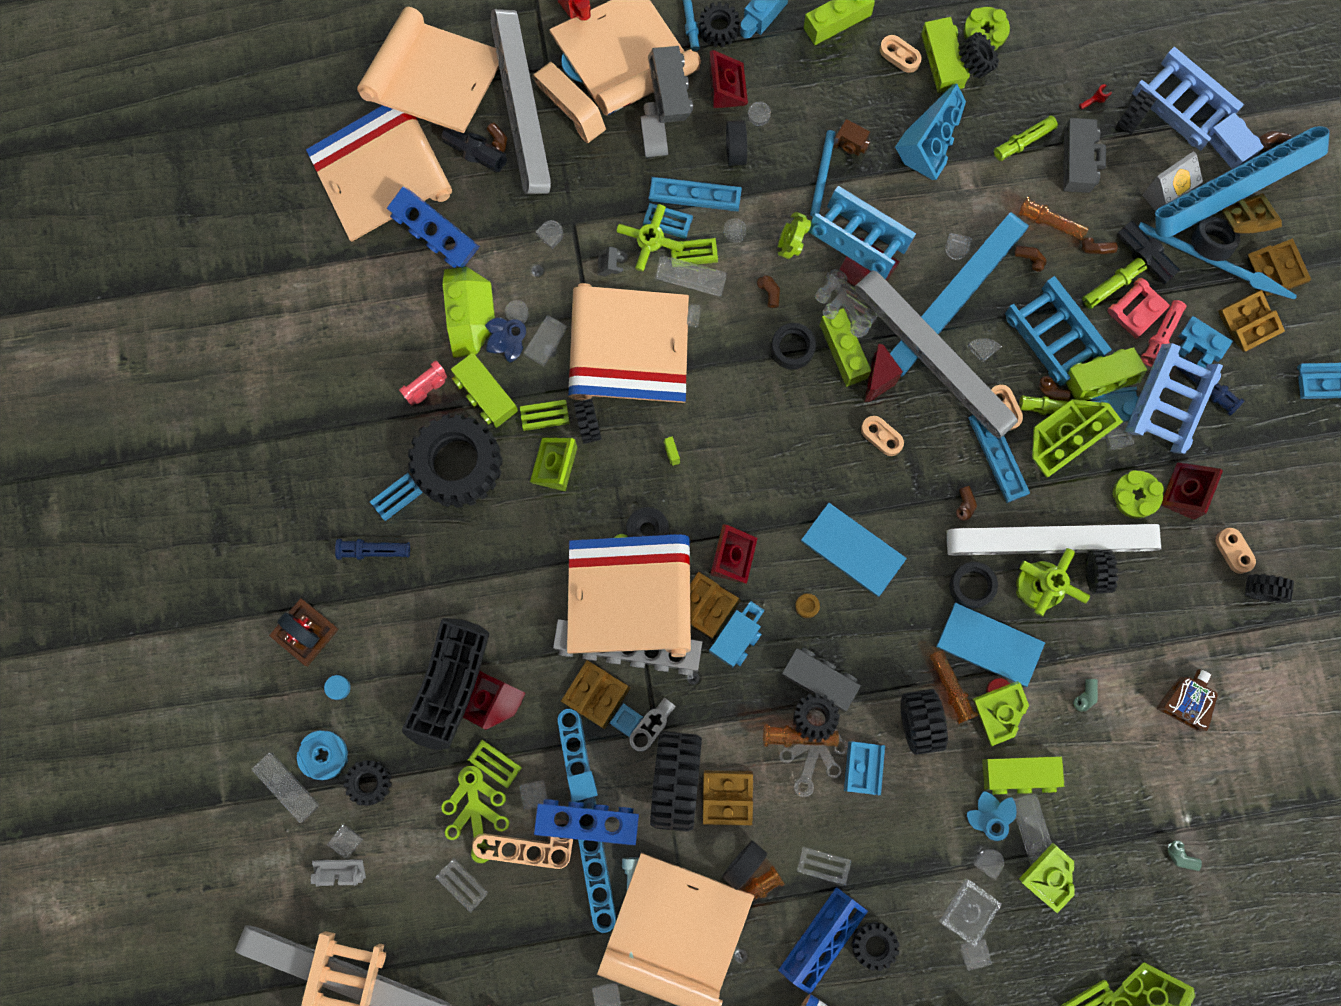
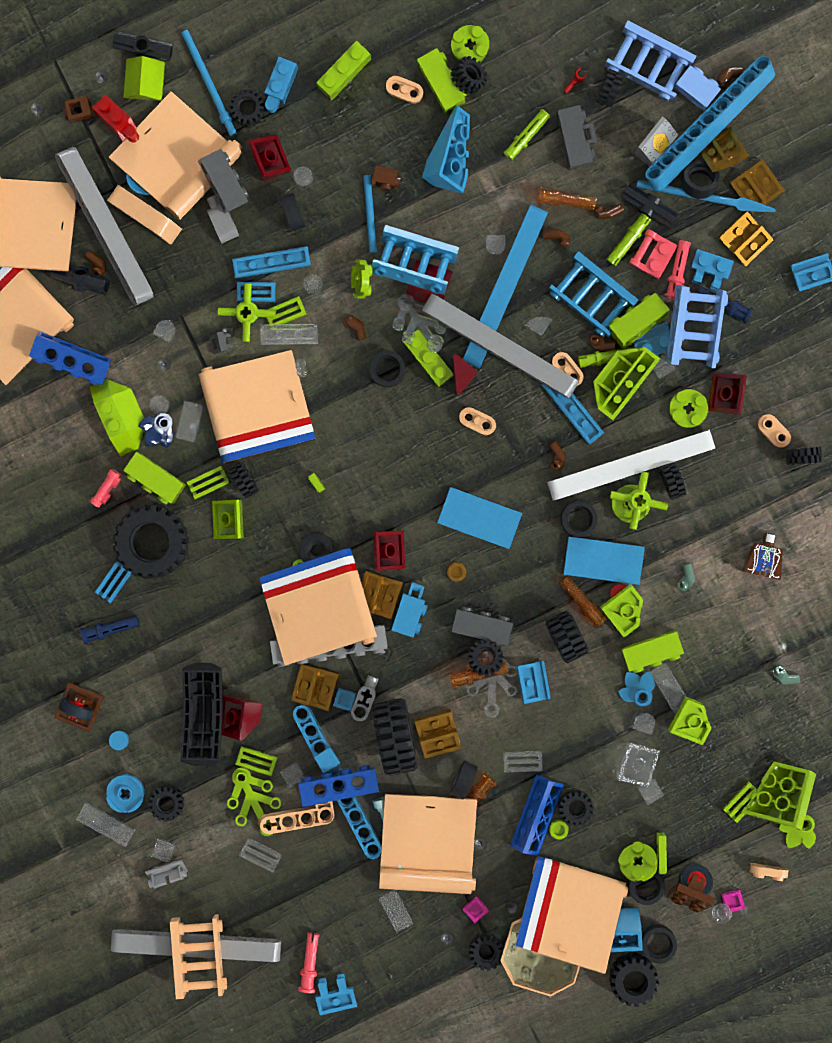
camera: 20 degrees left, 10 degrees up
none -> lime tile [549,819,569,840]

